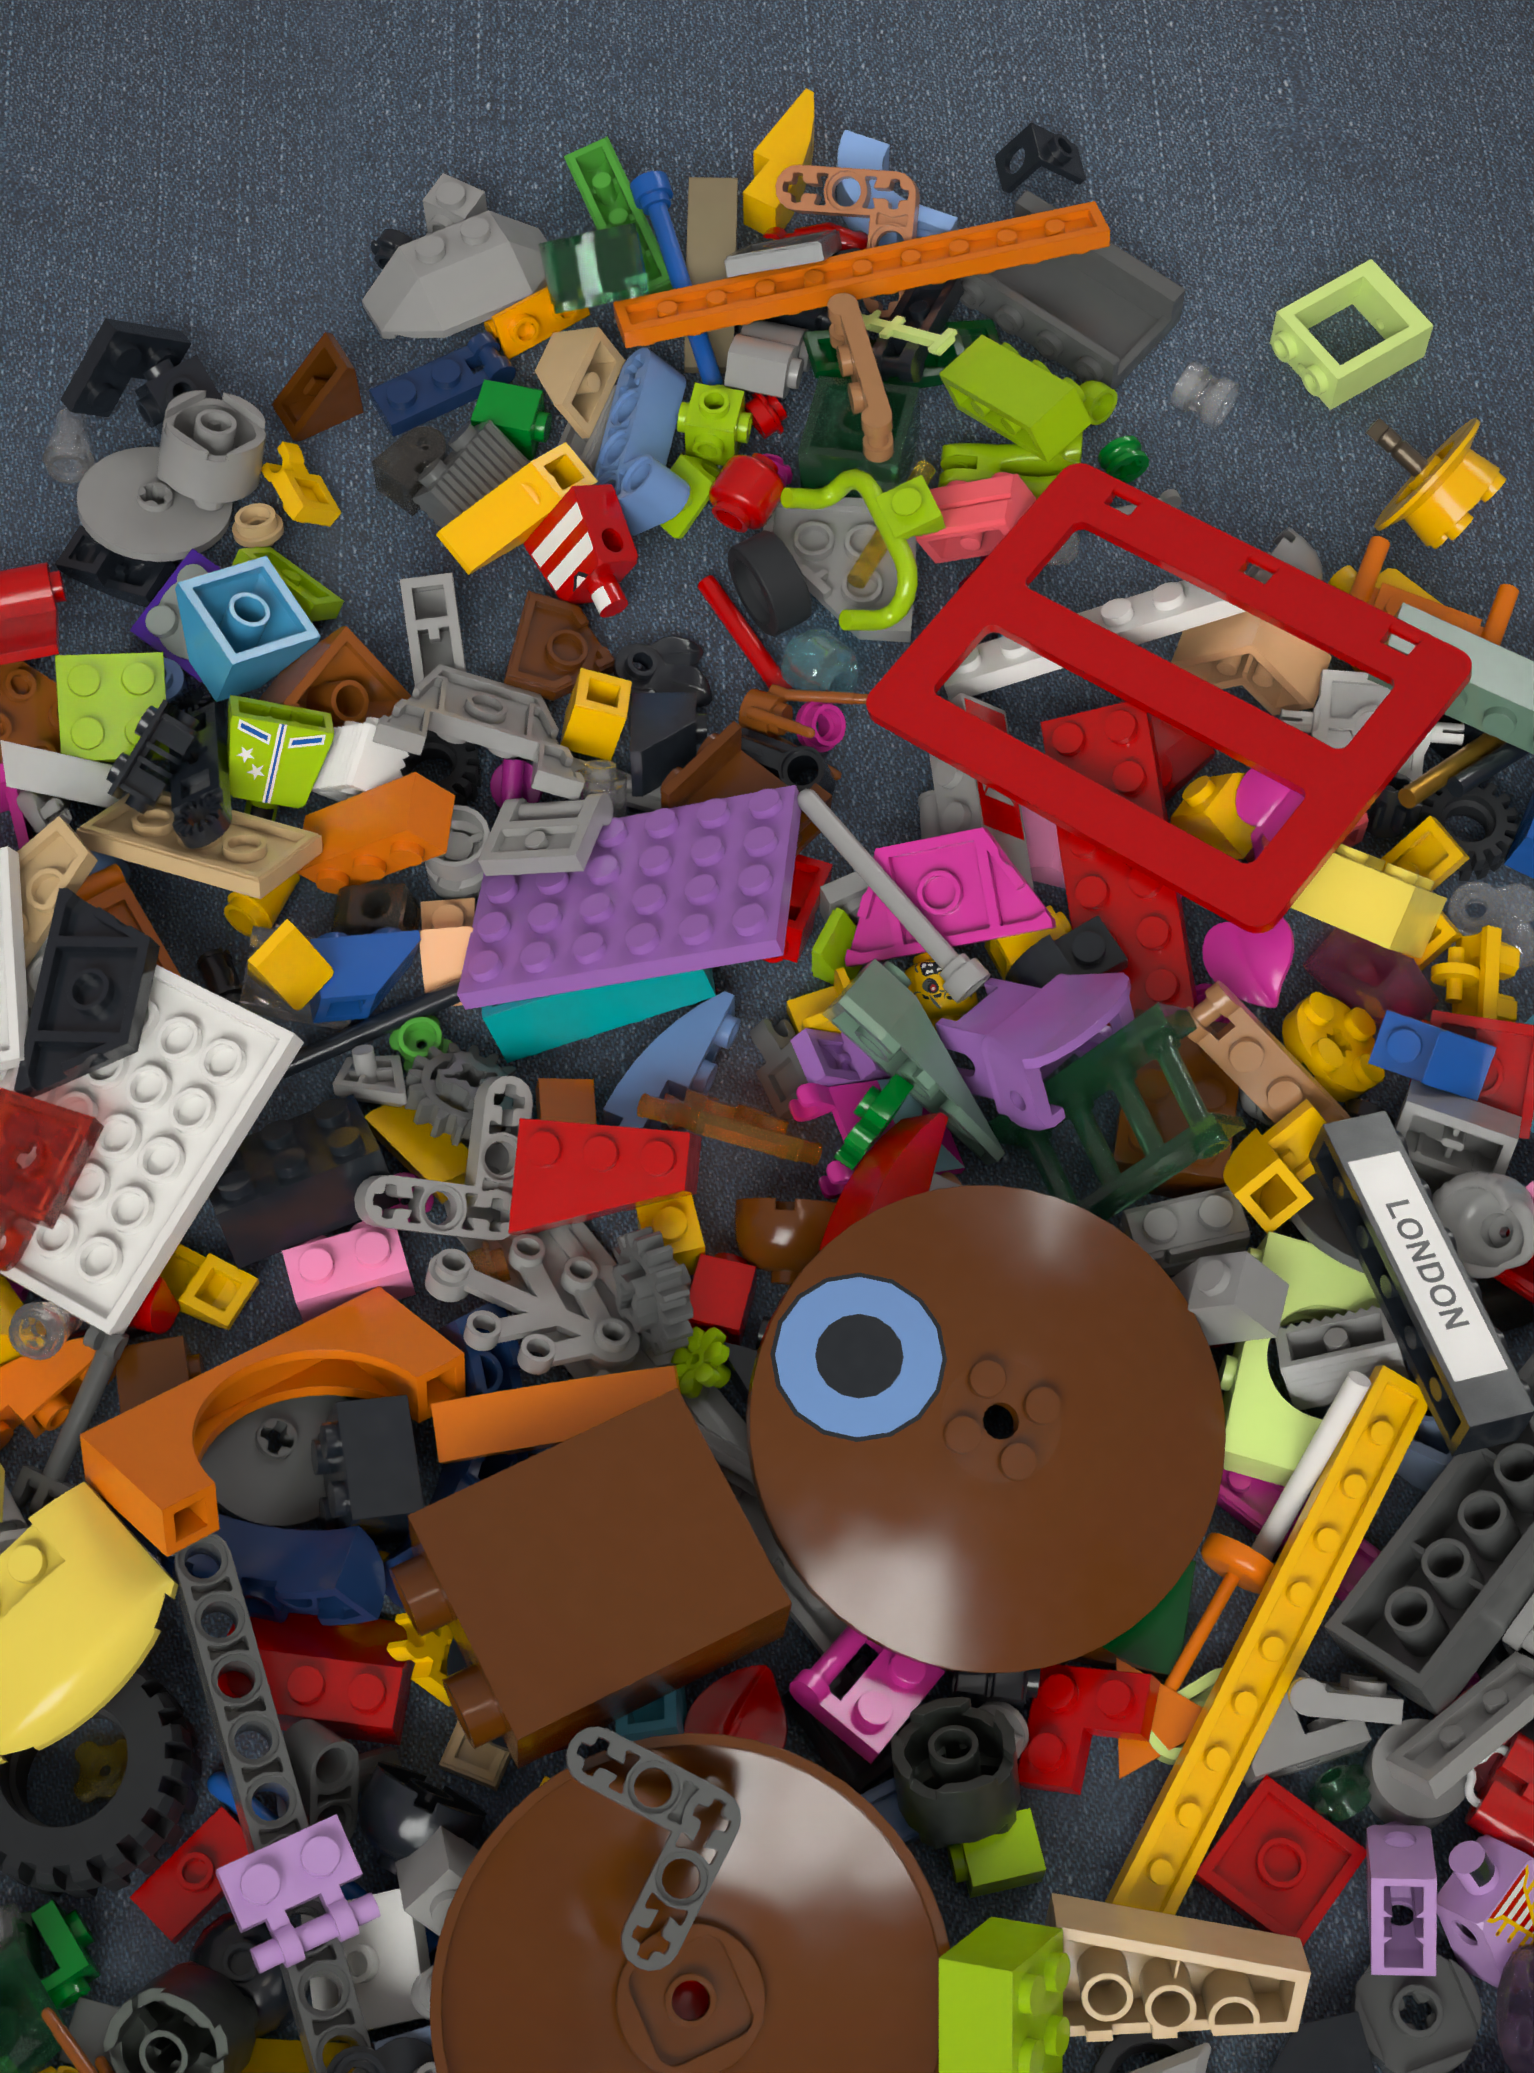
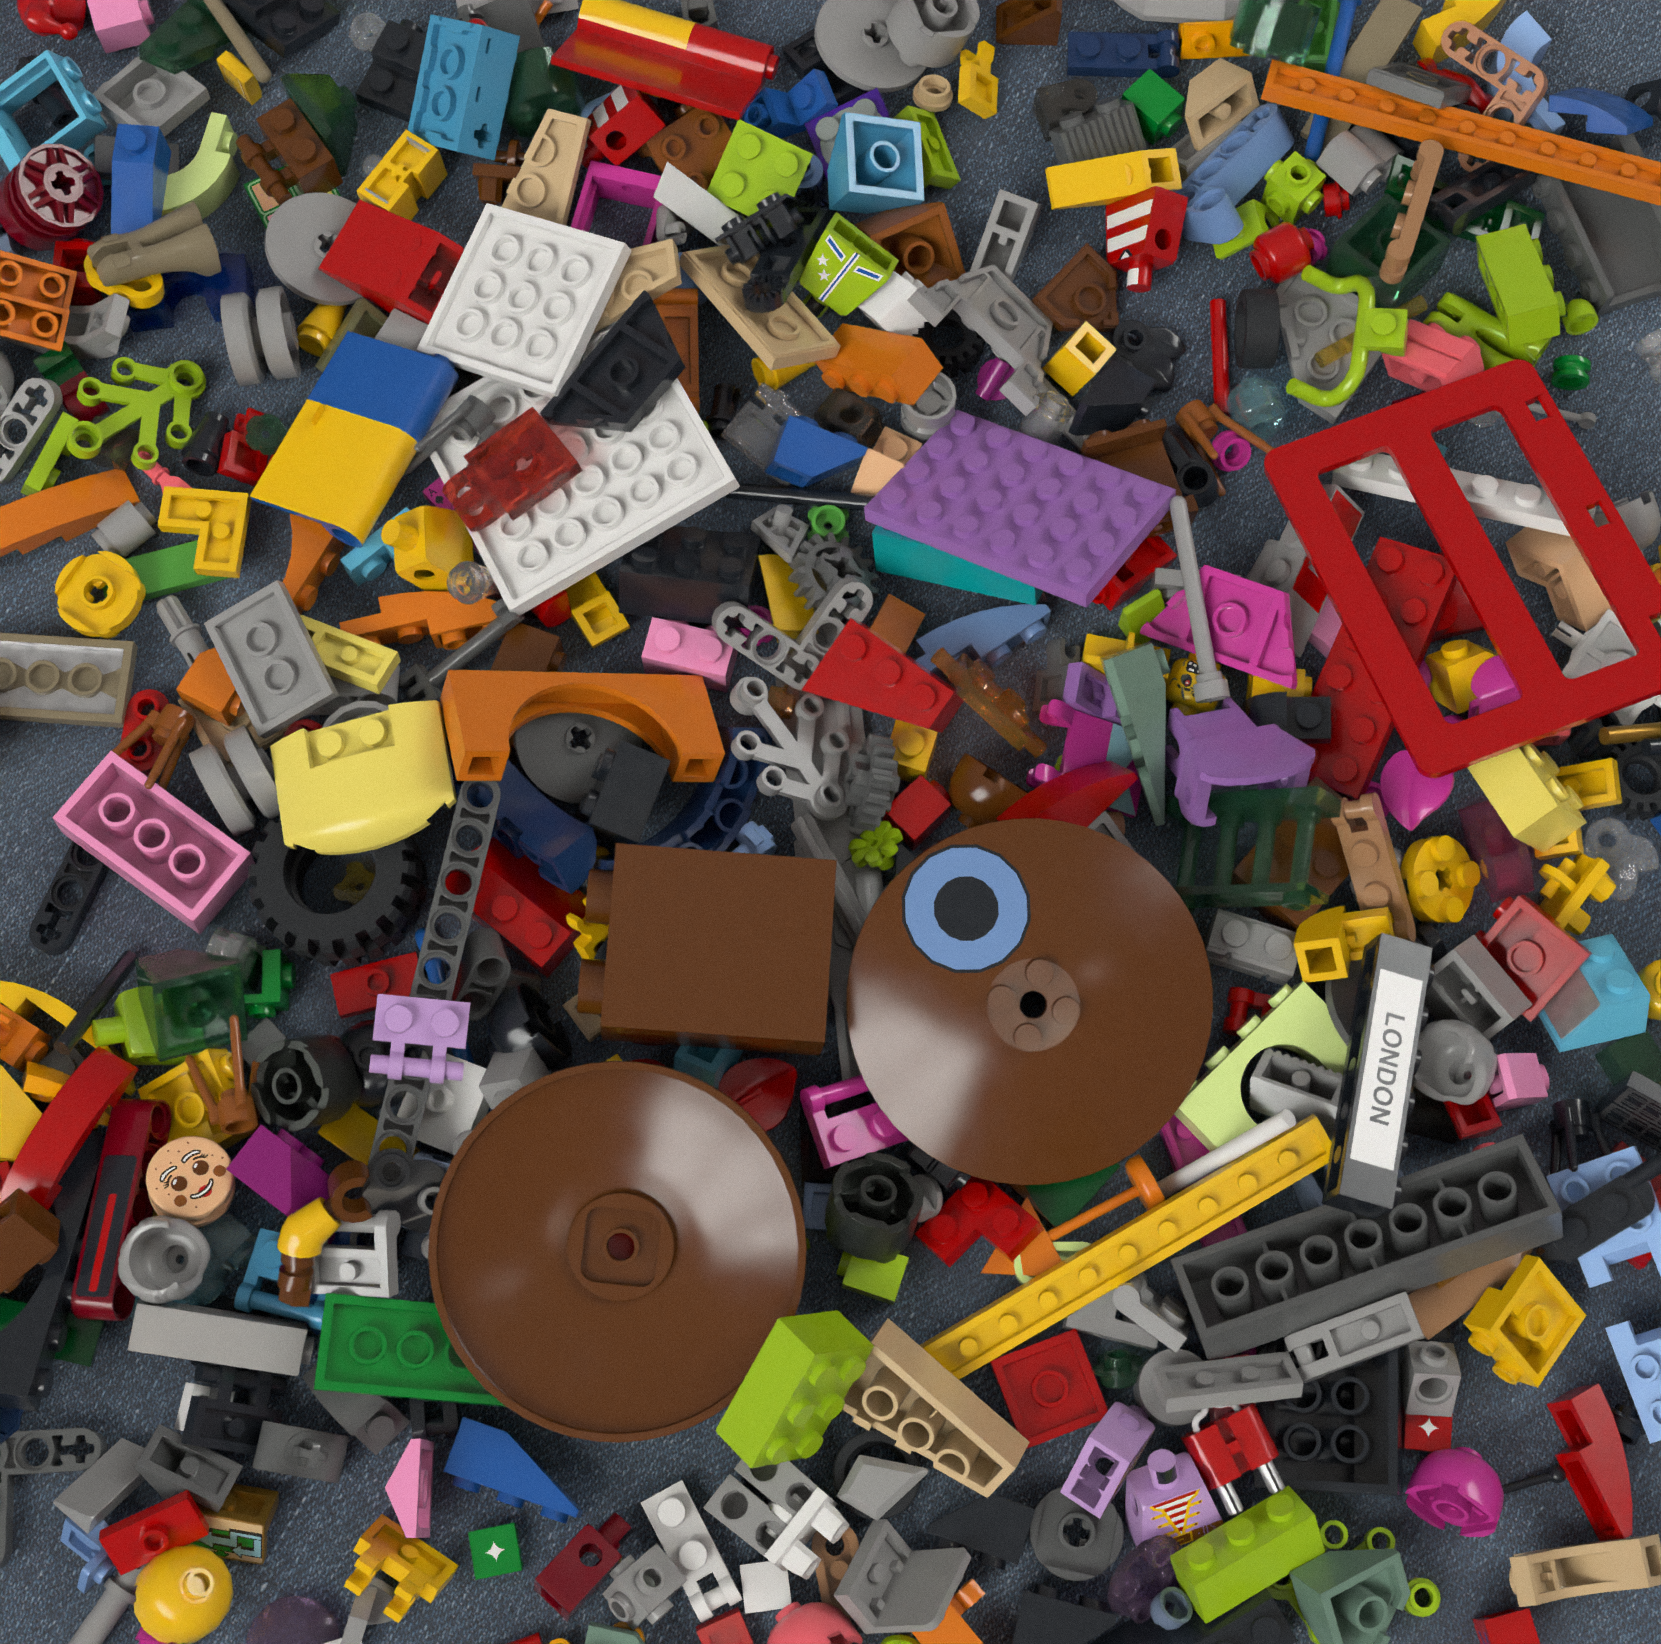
camera: 30 degrees right, 10 degrees up
yellow slope [247,919,334,1011] -> none
orange slope [431,1365,681,1464] -> none
light grey plate [478,793,613,876] -> none
dark grey beam [565,1726,741,1971] -> none
green plate [834,1073,914,1171] -> none
yellowish green piece [862,310,958,356] -> none
light grey slope [1171,1251,1289,1345] -> none
blue slope [1368,1010,1497,1101] -> none
none -> blue slope [742,69,838,139]
none -> blue slope [1548,87,1653,135]

